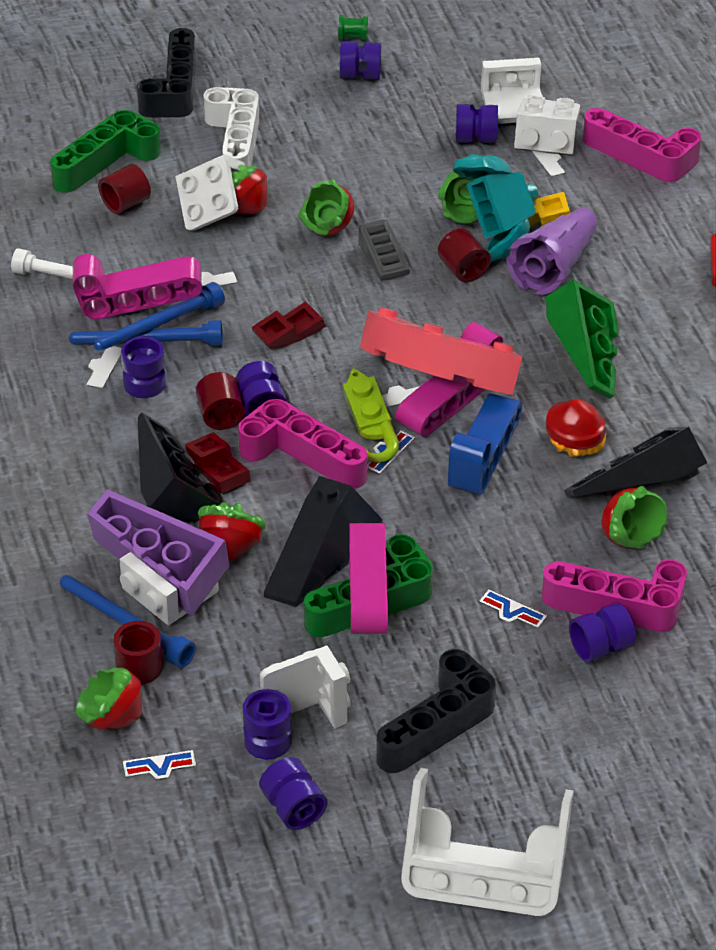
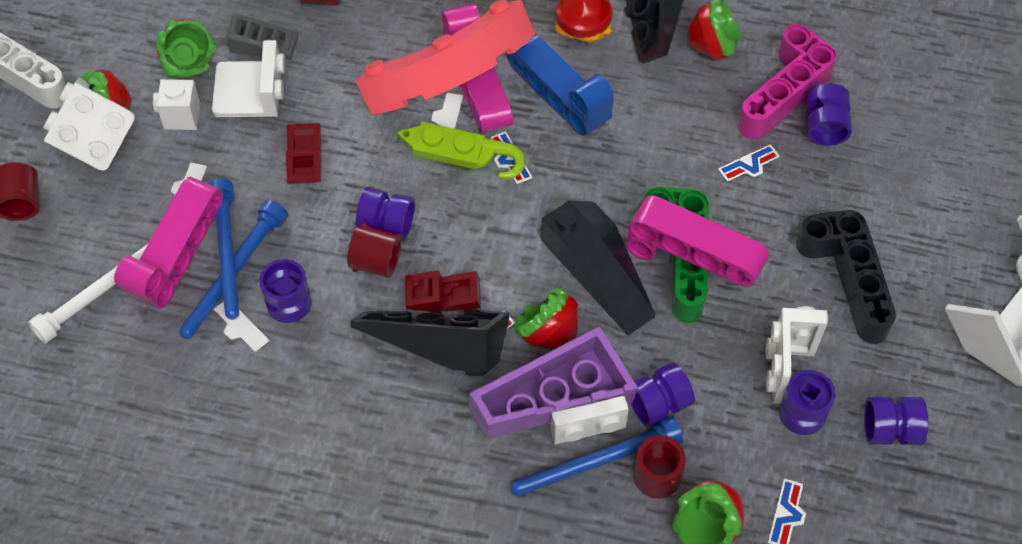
camera: 60 degrees left, 15 degrees up
dark pink beam [238,399,367,489] -> none
none -> white brick [153,79,201,130]
none -> white bracket [212,40,286,117]
none -> dark purple wheel [630,362,695,427]

